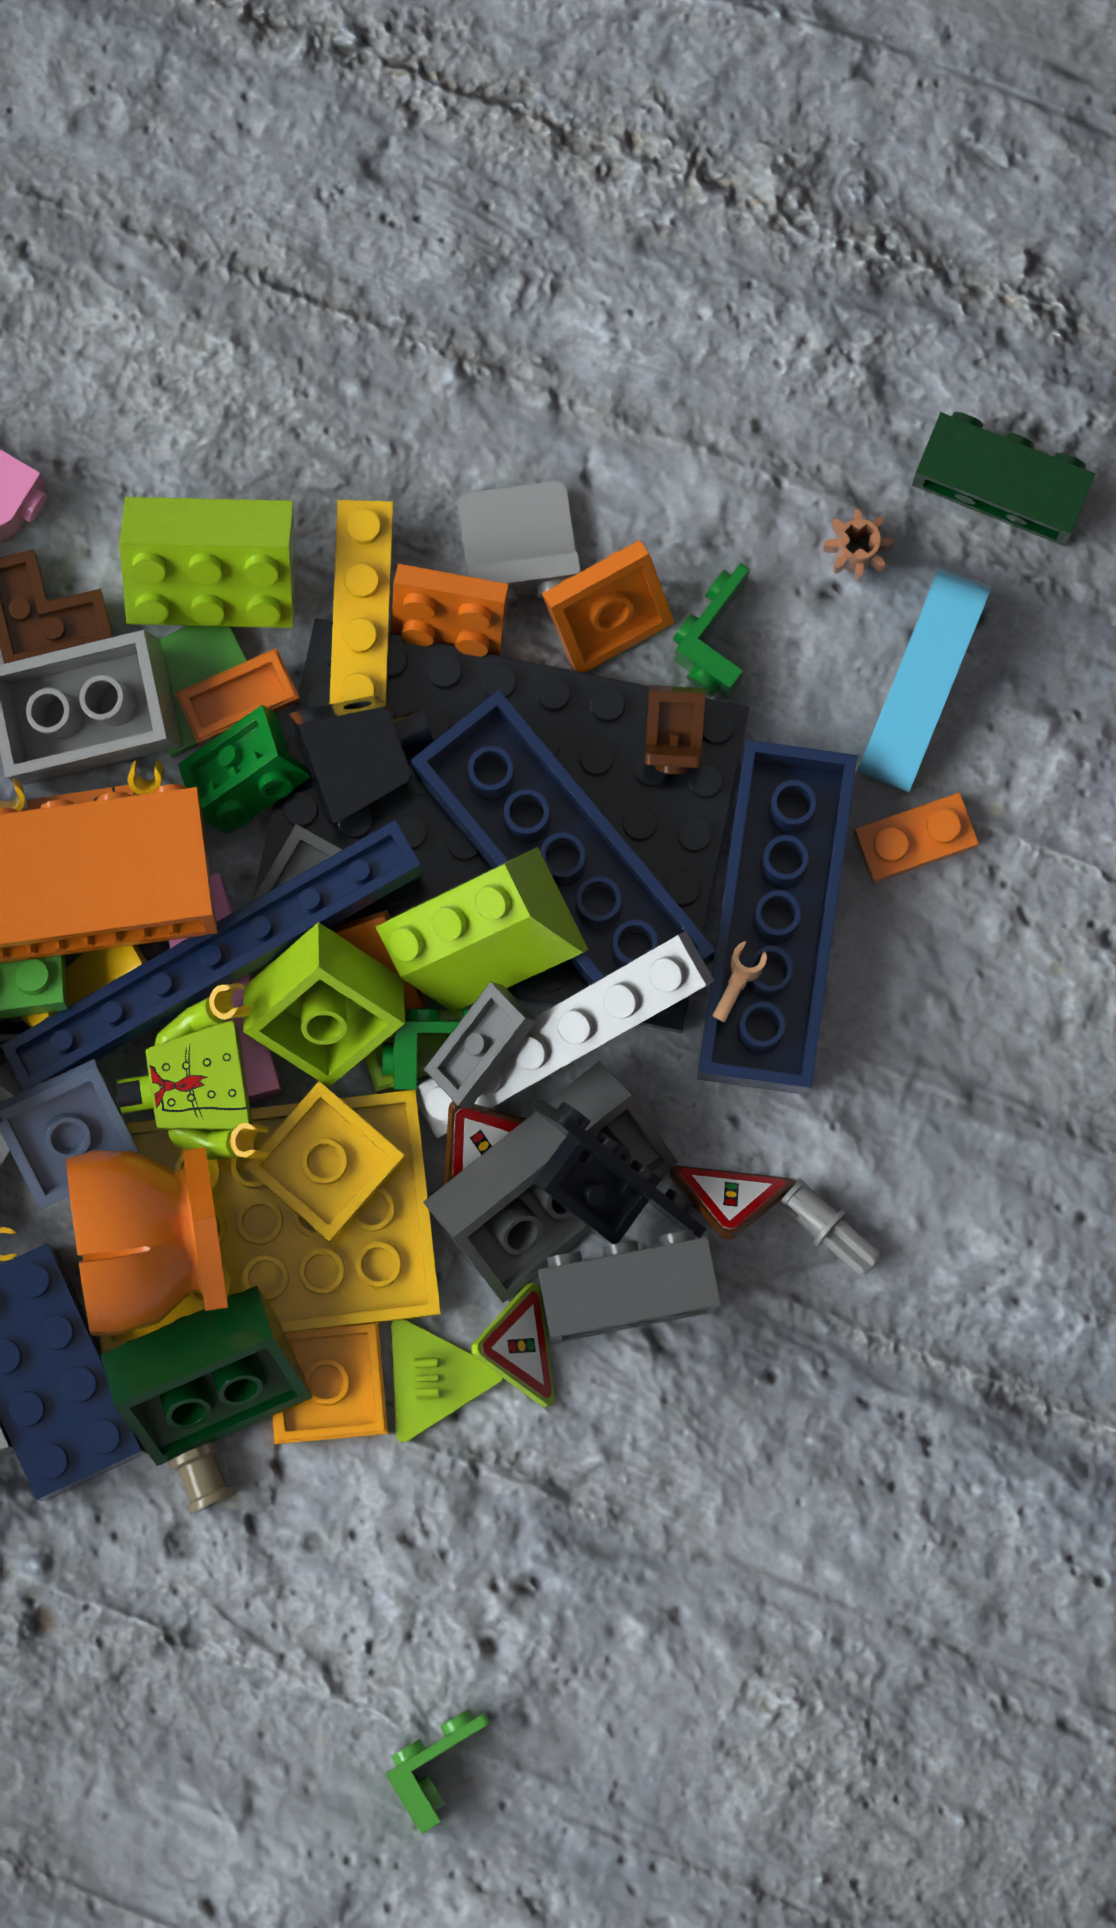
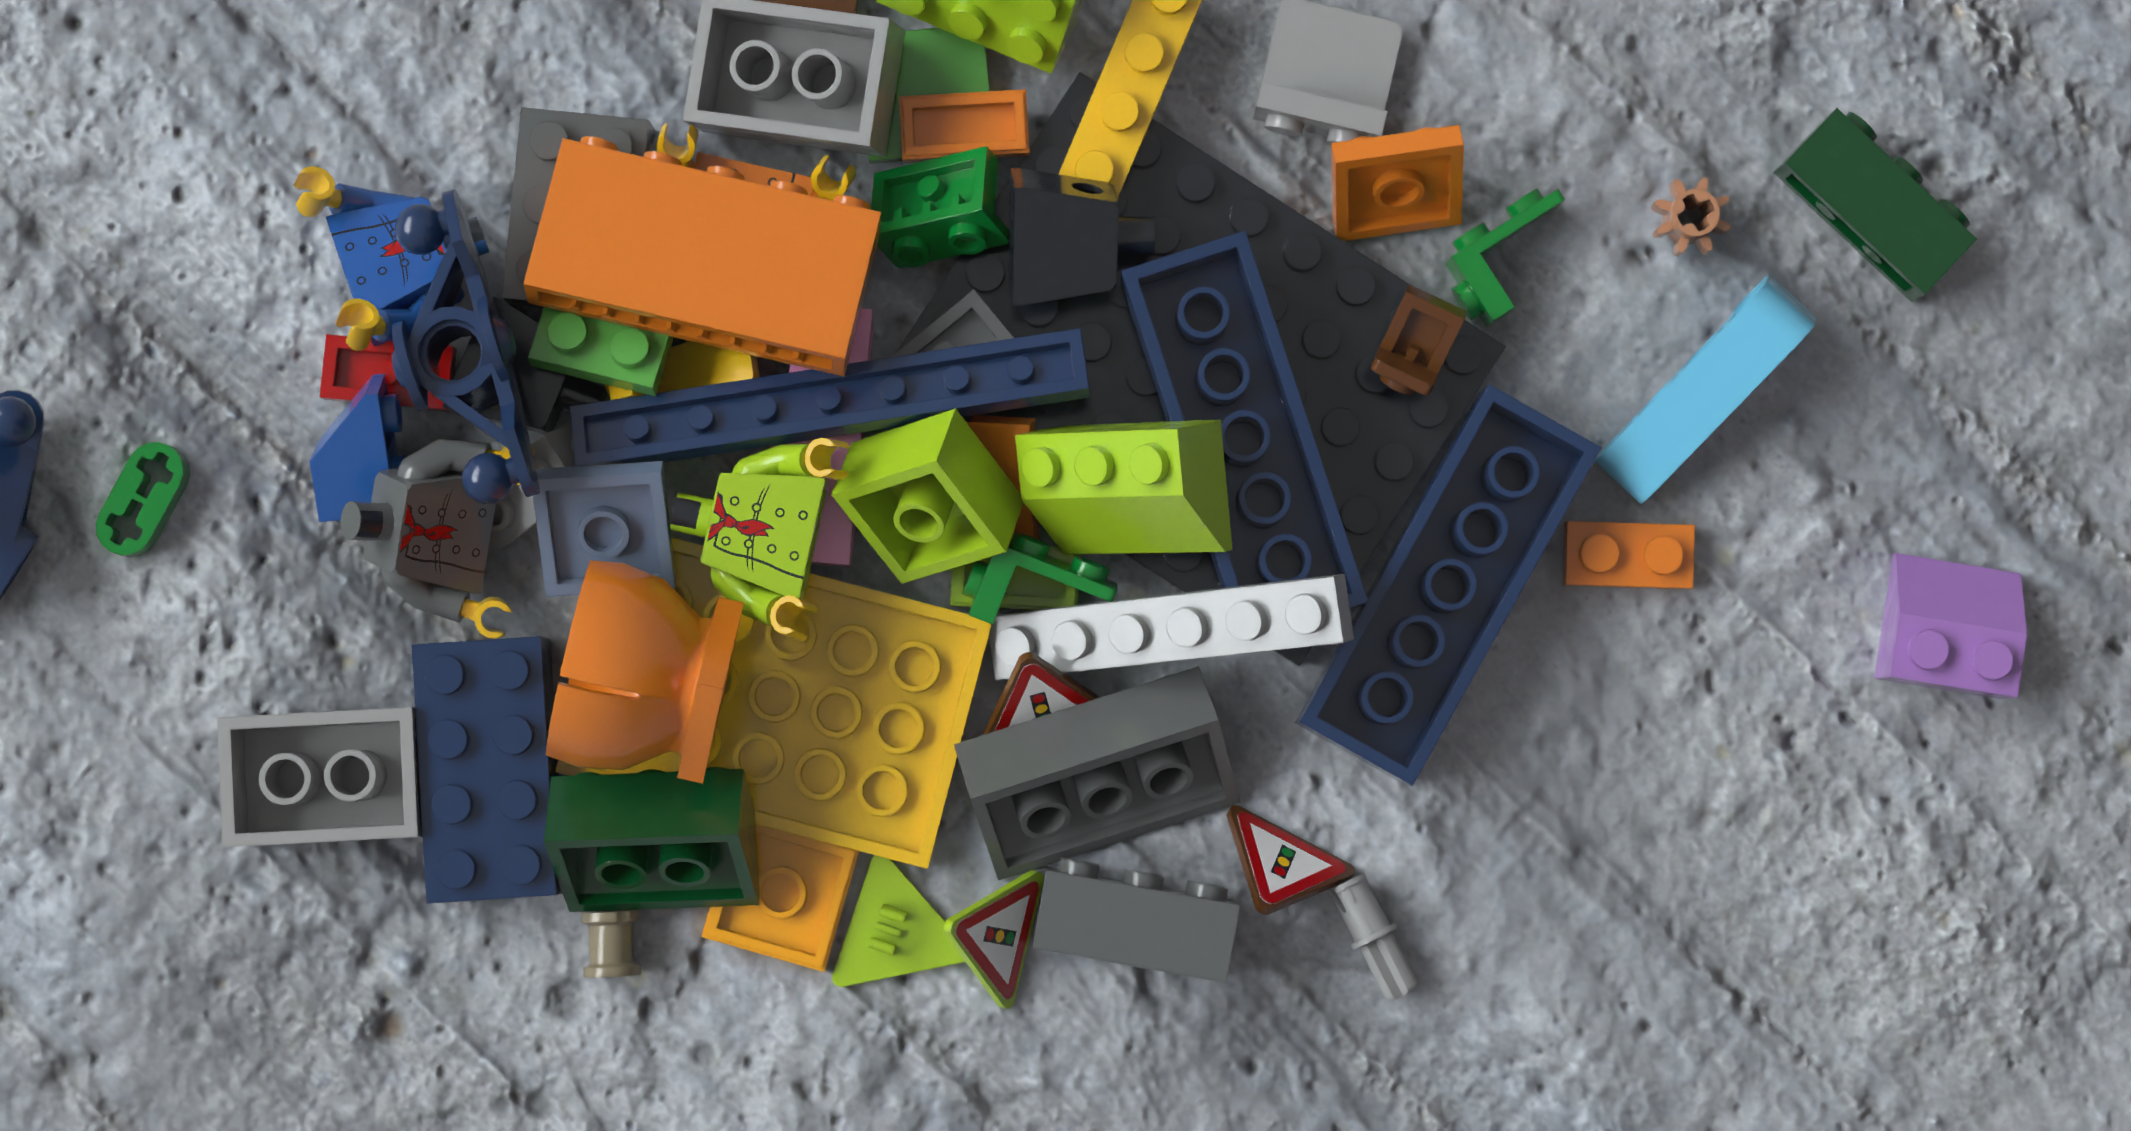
camera: 15 degrees right, 5 degrees up
yellow plate [244,1081,405,1243] -> none
orange plate [392,563,509,657] -> none
plate [424,982,537,1108] -> none
black bracket [530,1098,707,1244] -> none
light nougat hand [712,941,767,1023] -> none

